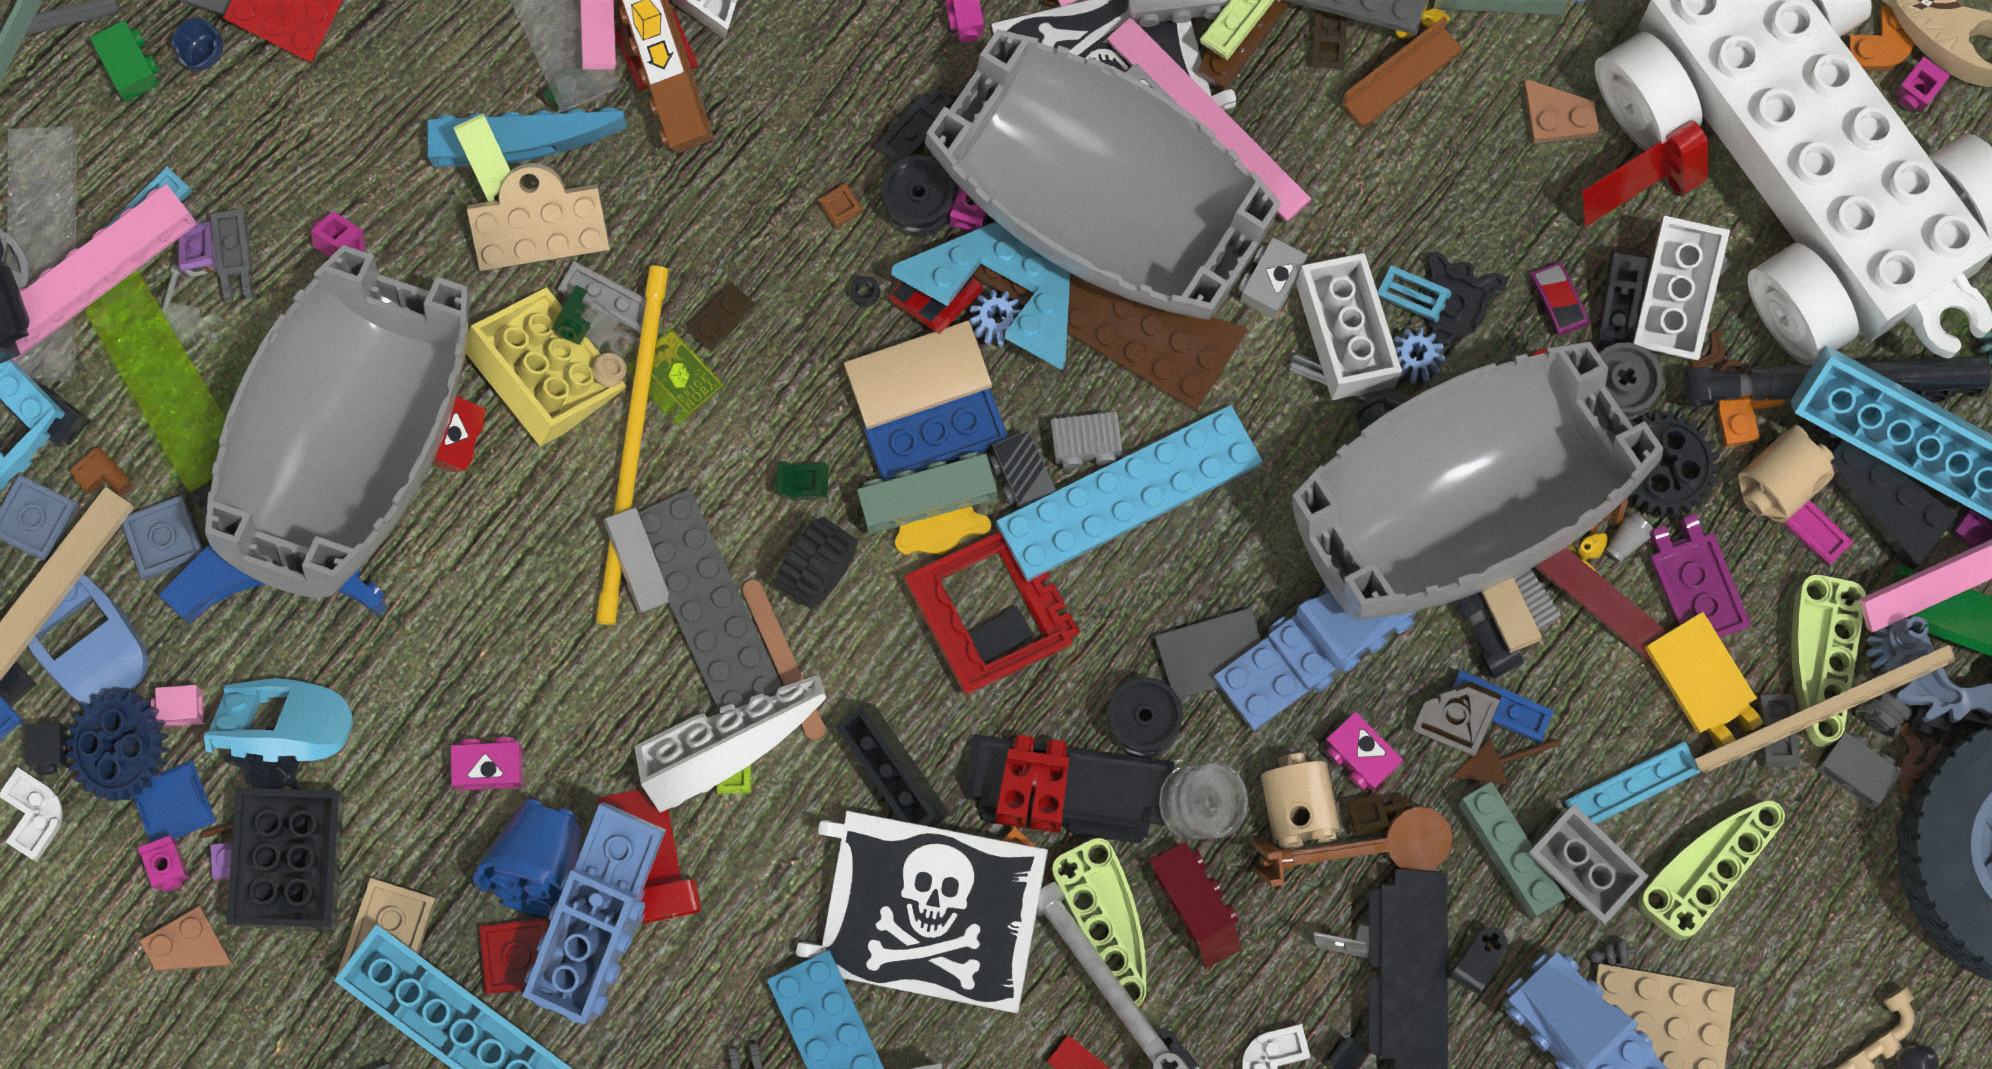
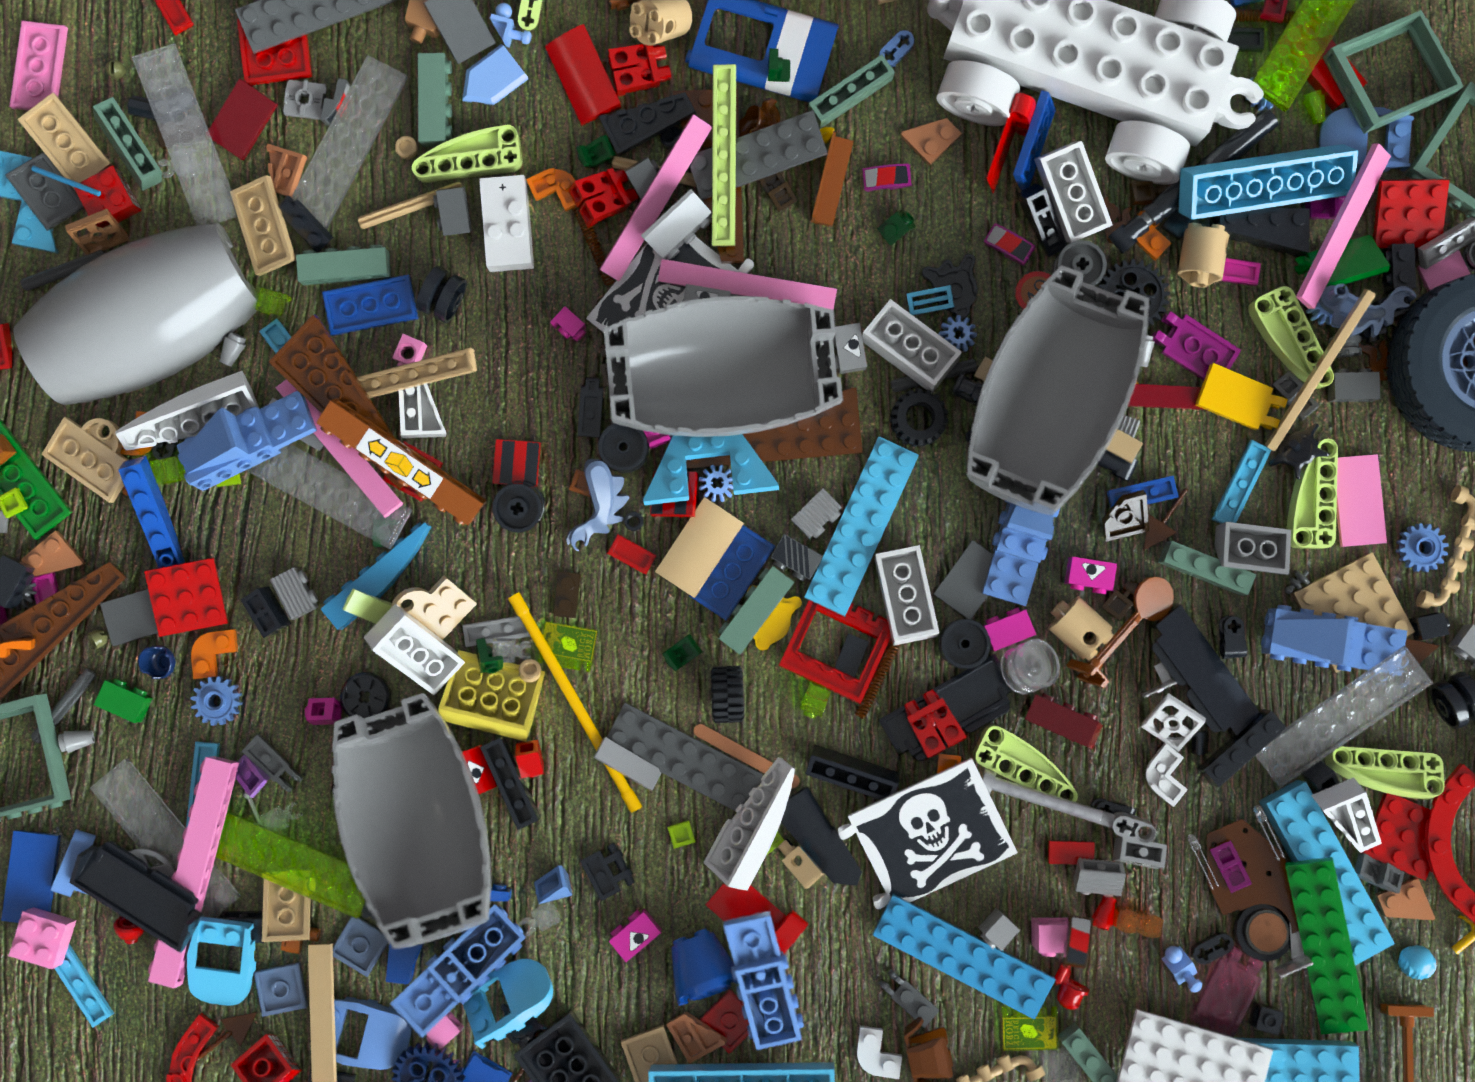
camera: 40 degrees left, 10 degrees up
none -> light grey cone [58,730,95,753]
none -> orange plate [191,629,238,679]
none -> medium blue gear [191,676,243,726]
none -> black hinge [241,586,291,638]
none -> tan plate [262,870,311,942]
none -> light grey brick [270,567,319,620]
none -> black wheel [340,672,391,718]
none -> white brick [364,604,465,695]
none -> medium blue wedge [390,904,526,1038]
none -> black brick [480,736,541,830]
none -> tile [492,439,541,486]
none -> black wheel [493,480,546,533]
none -> red brick [515,740,544,778]
none -> clear plate [519,901,562,936]
none -> medium blue slope [534,865,573,904]
none -> animal [566,459,630,551]
none -> black plate [580,842,635,901]
none -> red tile [607,534,657,575]
none -> nougat wing [666,1011,727,1064]
none -> lime tile [667,820,696,849]
none -> tan torso [777,838,825,889]
none -> black panel [781,786,862,886]
none -> clear neon green brick [800,683,831,719]
none -> reddish brown piece [854,638,901,719]
none -> slope [863,164,912,192]
none -> white brick [874,545,939,646]
none -> dark green bracket [877,210,916,246]
none -> black tyre [890,389,948,447]
none -> dark pink brick [983,607,1036,651]
none -> blue tile [1013,90,1056,190]
none -> dark brown plate [1128,181,1168,205]
none -> white piece [1141,693,1206,752]
none -> black tile [1161,209,1194,240]
none -> black piece [1269,423,1330,479]
none -> bright pink tile [1336,454,1387,547]
none -> medium blue gear [1396,523,1449,572]

